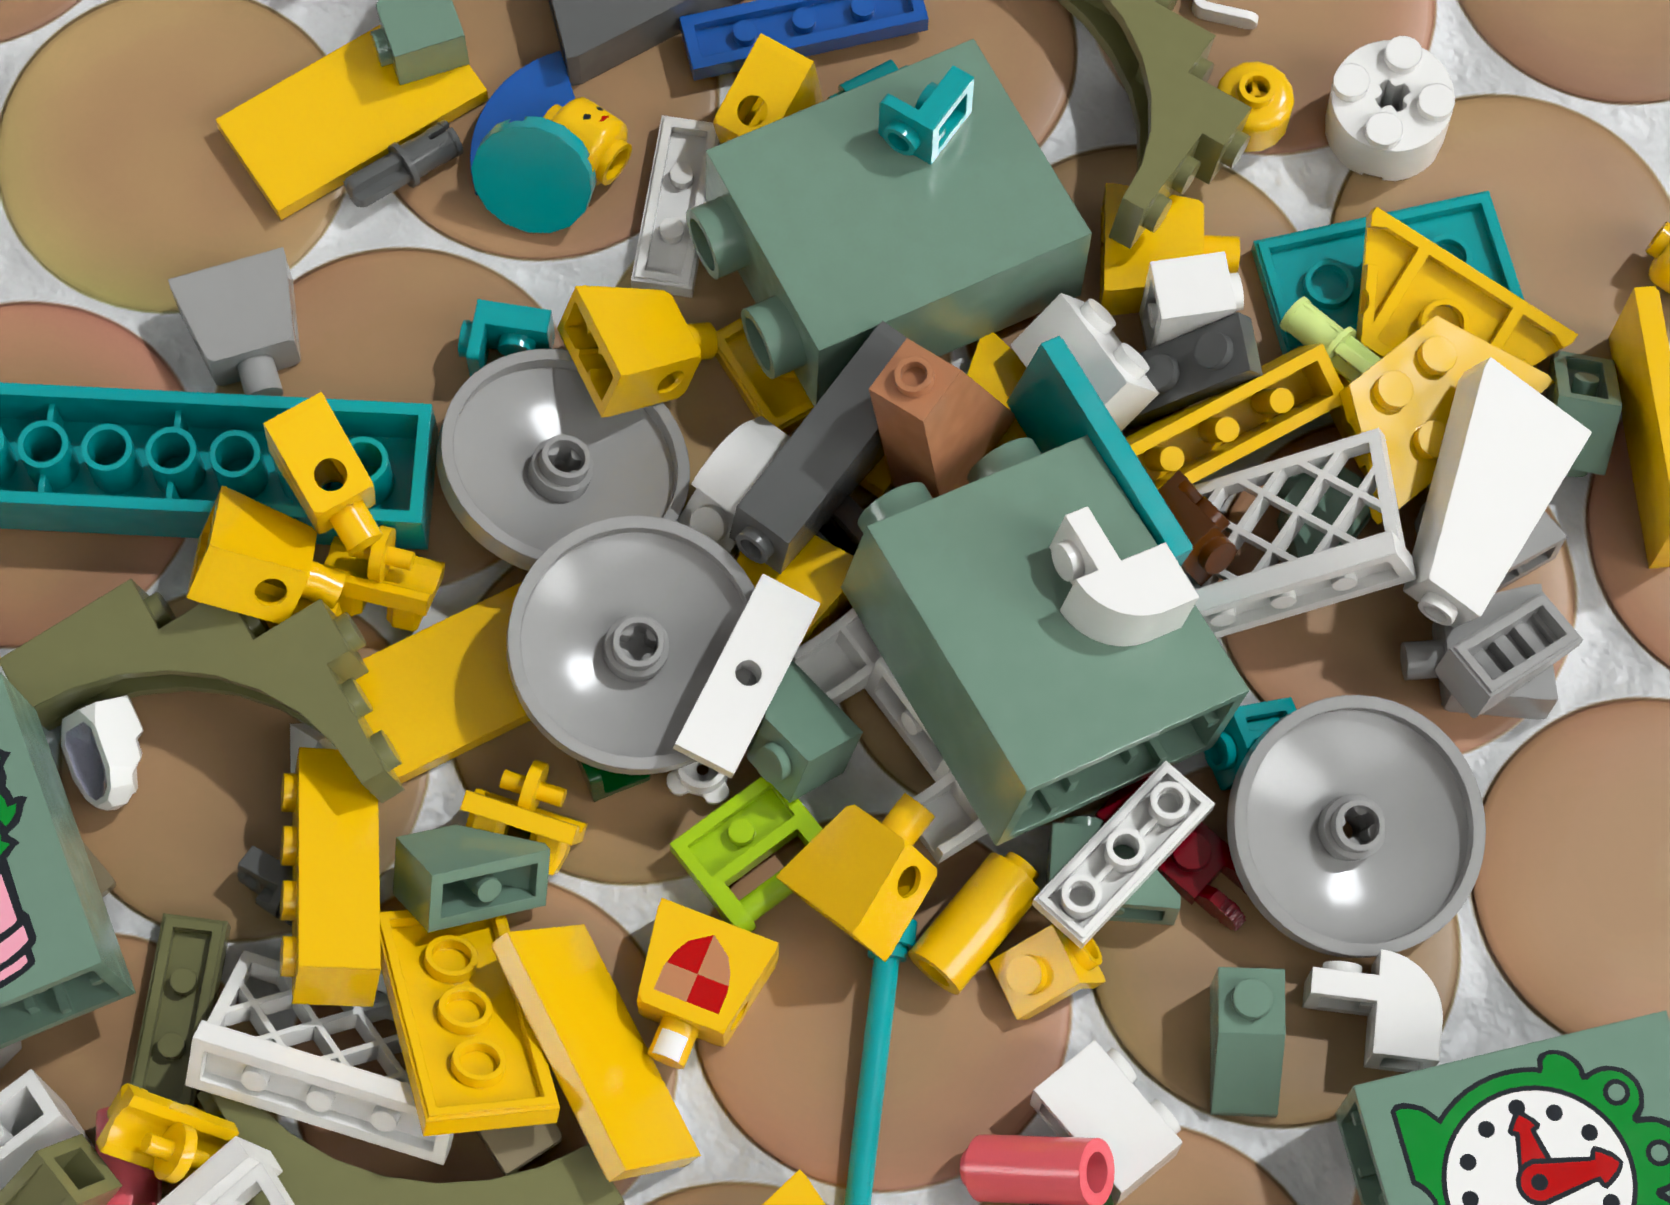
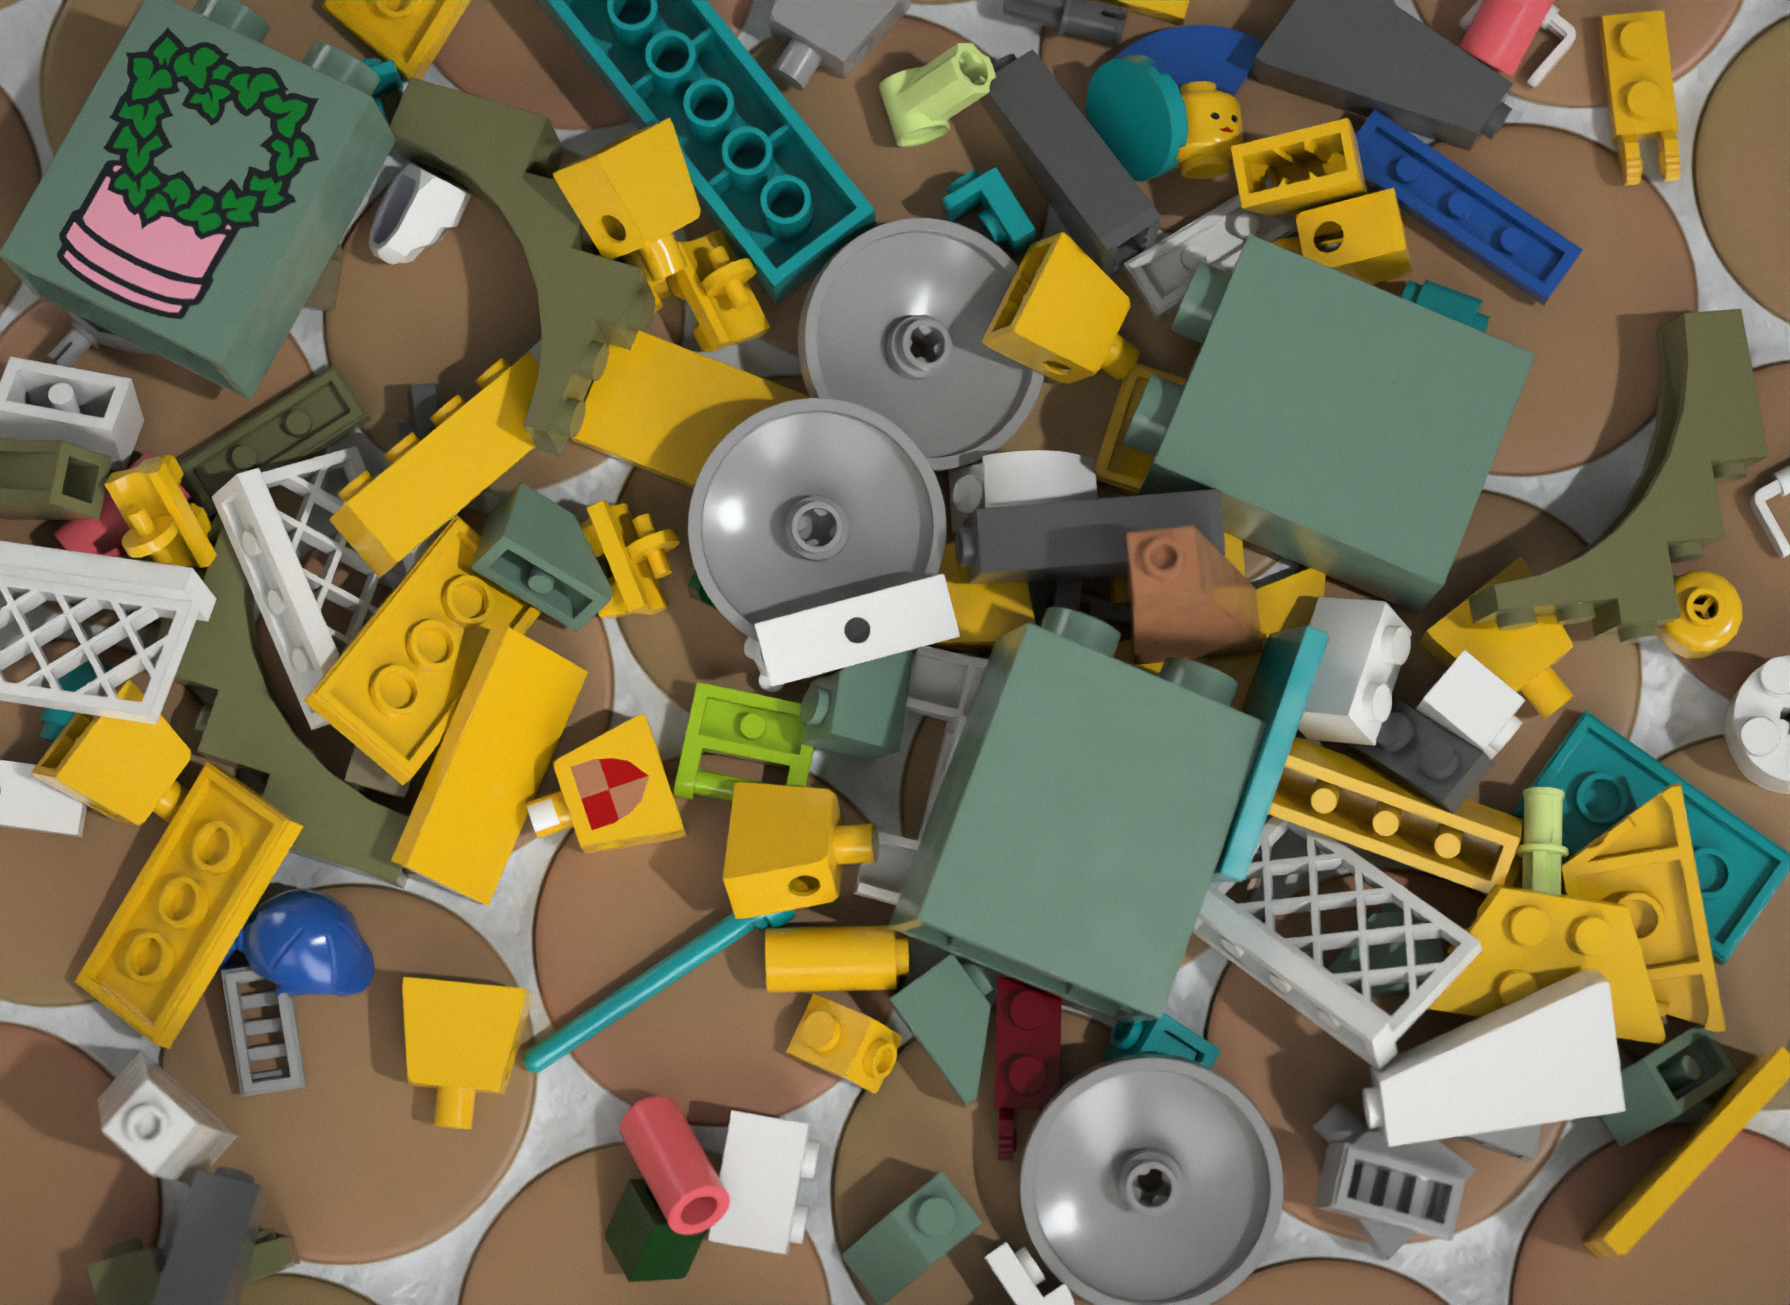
camera: 55 degrees right, 10 degrees up
yellow torso [263,392,383,554] -> none
teal bracket [878,65,974,165] -> none
white tile [1032,761,1215,949] -> none
white brick [1049,506,1199,646] -> none
reddish brown brick [1158,470,1238,586] -> none
none -> yellowish green piece [878,43,996,147]
none -> dark grey slope [979,49,1161,278]
none -> yellow torso [1231,118,1367,219]

